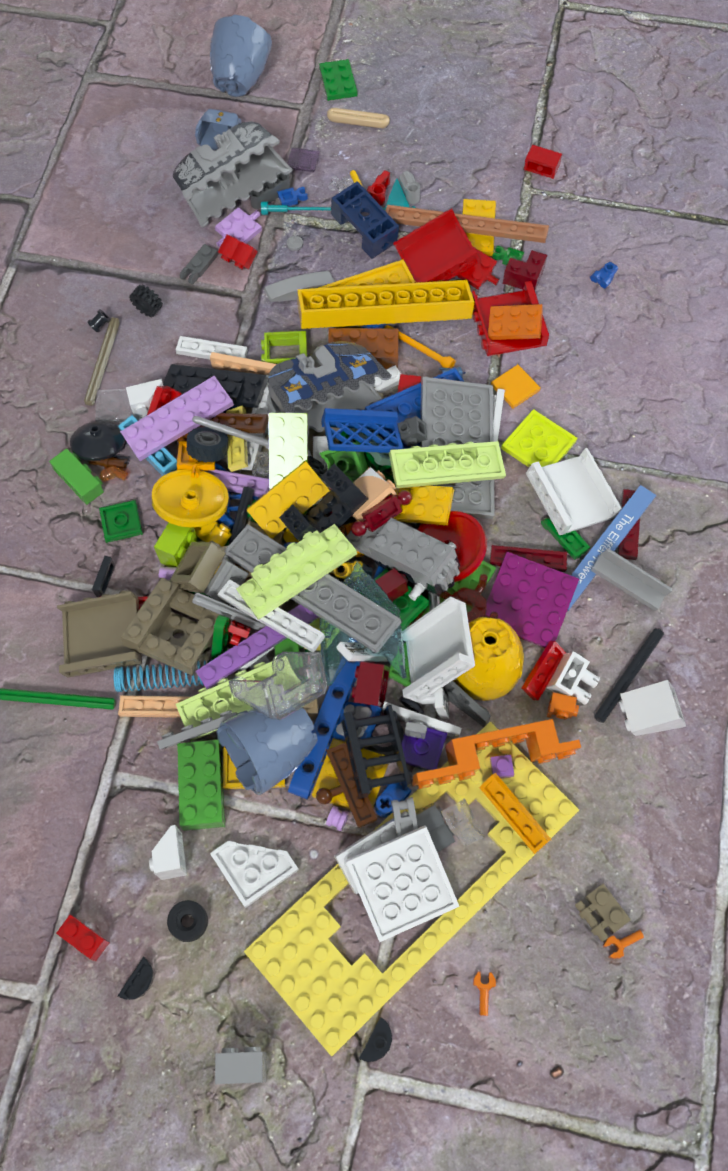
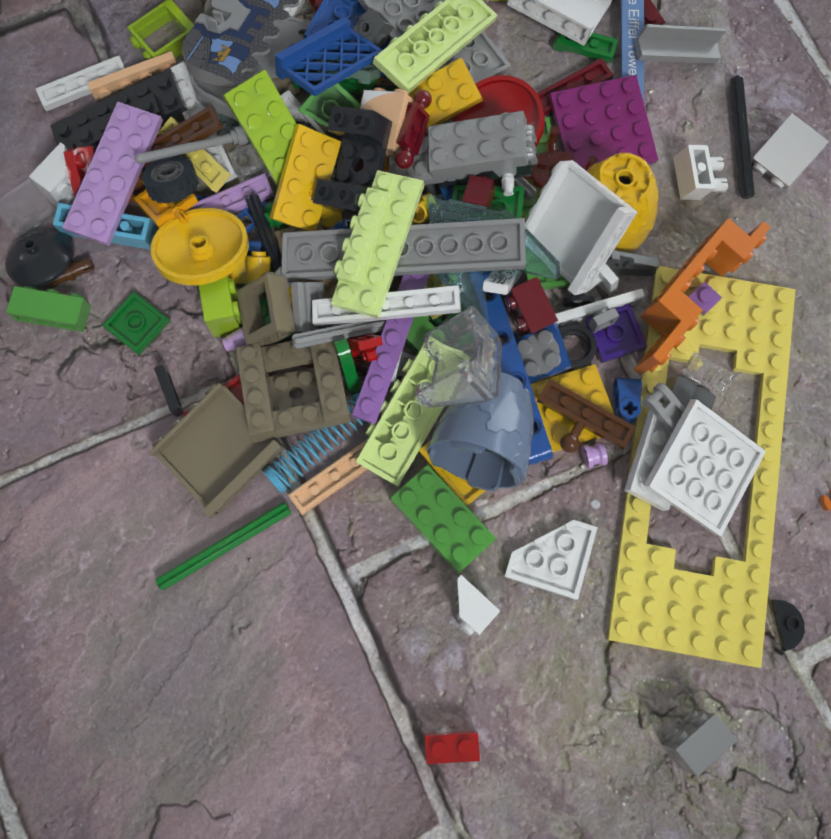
camera: 40 degrees left, 10 degrees up
clear orange arm [100,466,128,481] -> none
black plate [118,956,154,1000] -> none
light grey plate [157,710,238,749] -> none
black tyre [167,900,208,942] -> none
black fence [341,705,413,799] -> none
light orange plate [479,773,552,854] -> none
red plate [521,641,566,701] -> none
orange brick [547,692,579,720] -> none

